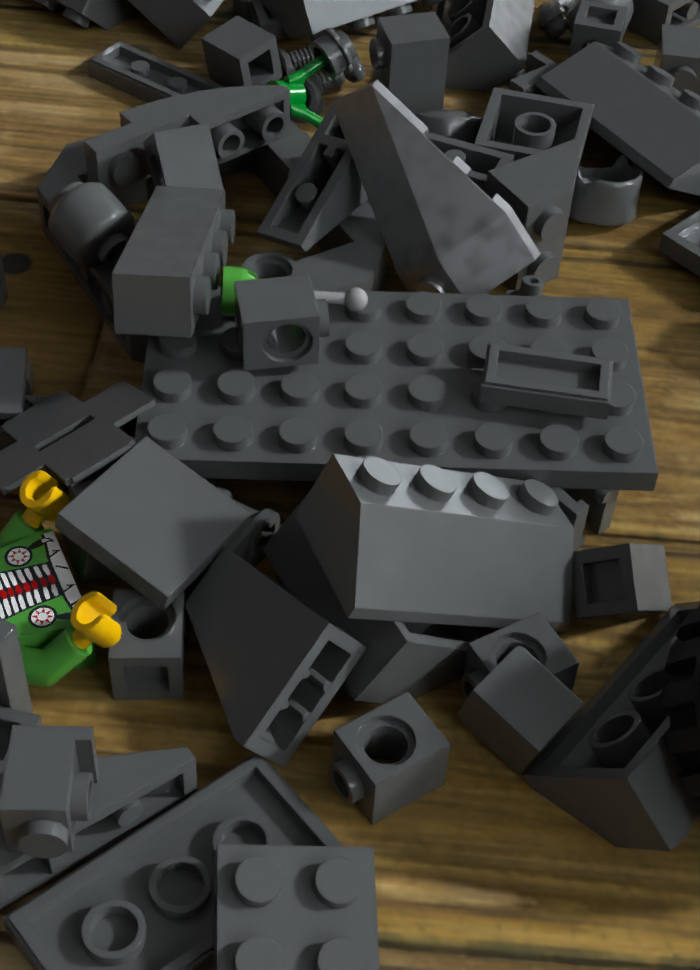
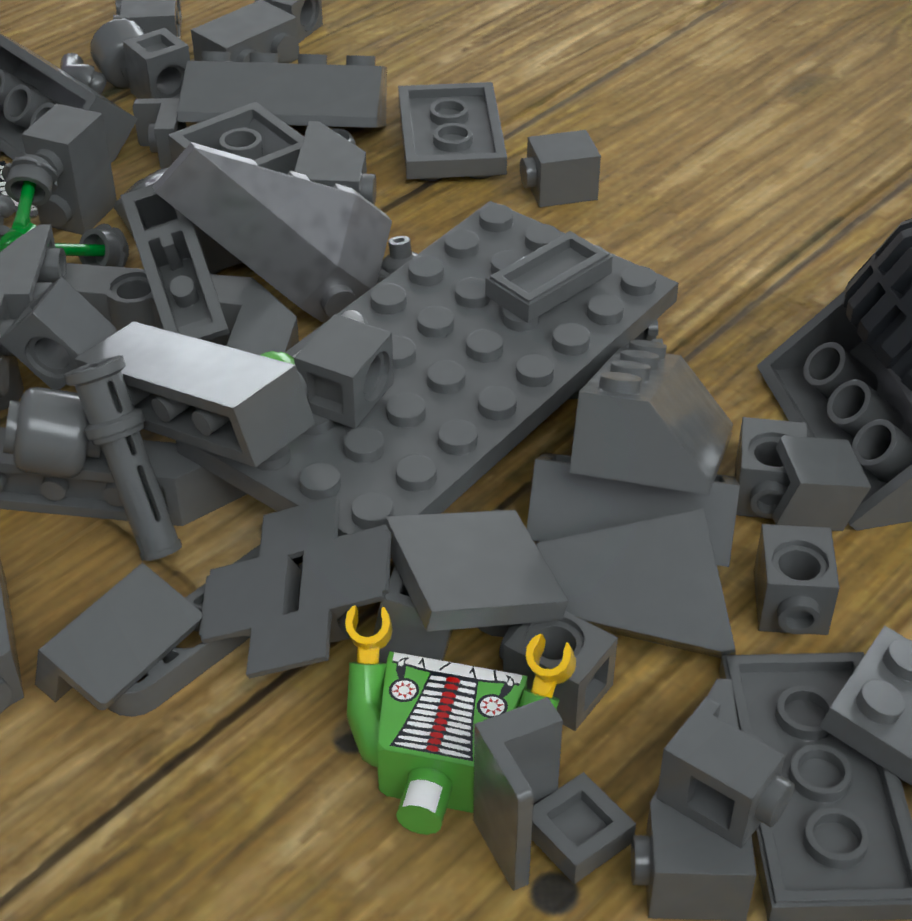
camera: 50 degrees left, 5 degrees down
dark grey panel [572,543,672,619] -> none
none -> dark grey pin [64,355,182,561]

